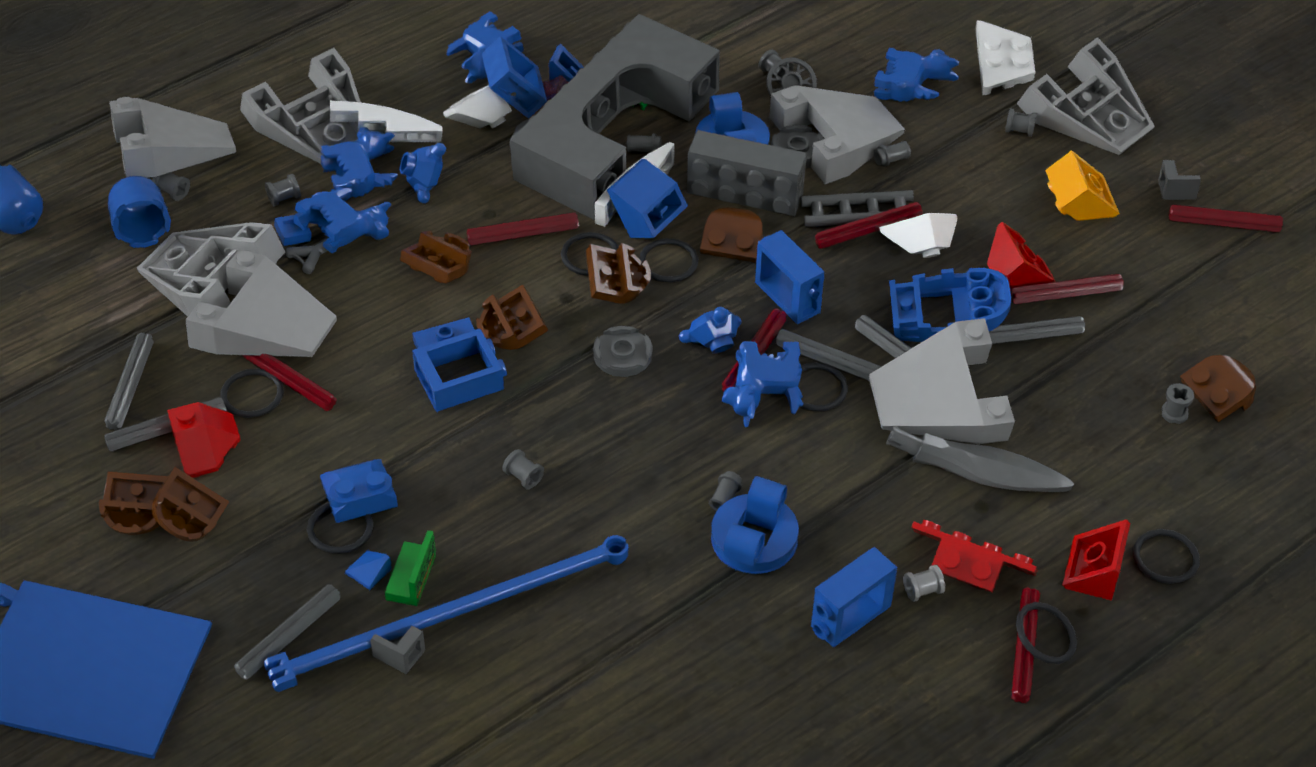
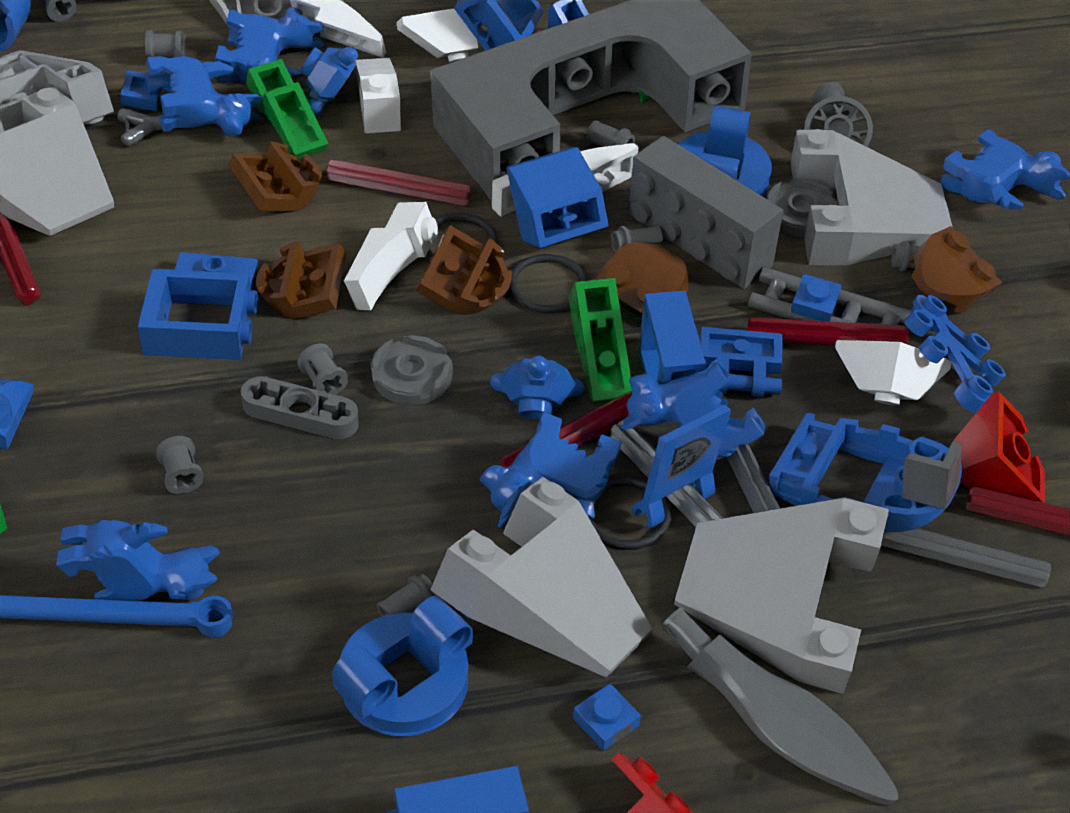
camera: 25 degrees right, 0 degrees up
none -> blue animal [56,520,220,601]
none -> dark grey beam [241,376,359,439]
none -> green slope [246,59,328,159]
none -> dark grey bush [297,343,348,395]
none -> white slope [344,202,438,310]
none -> white slope [355,58,401,133]
none -> light grey wedge [430,477,652,678]
none -> green slope [568,278,632,403]
none -> blue plate [573,683,641,751]
none -> dark grey pin [611,225,663,253]
none -> blue animal [619,358,765,460]
none -> blue flag [632,405,731,529]
none -> blue plate [700,327,782,398]
none -> blue plate [791,274,842,322]
none -> dark grey panel [902,441,963,509]
none -> blue plant [904,295,1006,413]
none -> reddish brown slope [909,226,1002,313]

